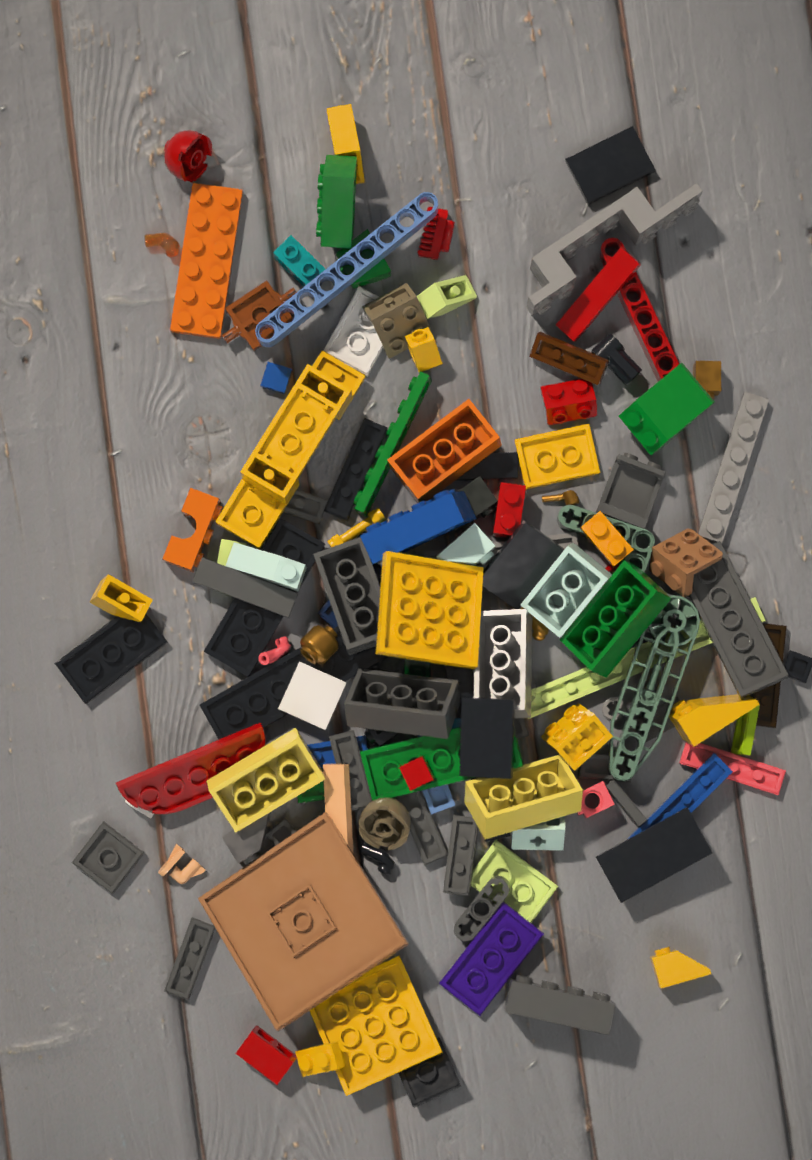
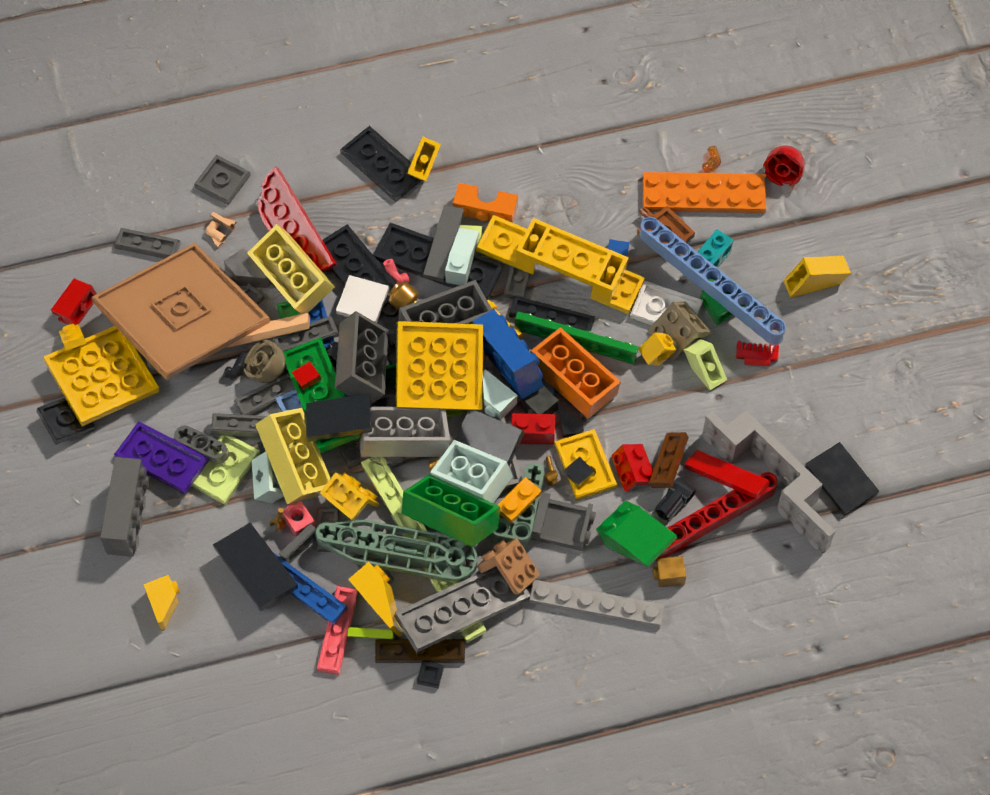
camera: 80 degrees right, 20 degrees down
green brick [316,155,357,248] -> none
none -> pearl gold hand [269,508,286,532]
none -> black tile [564,457,595,487]

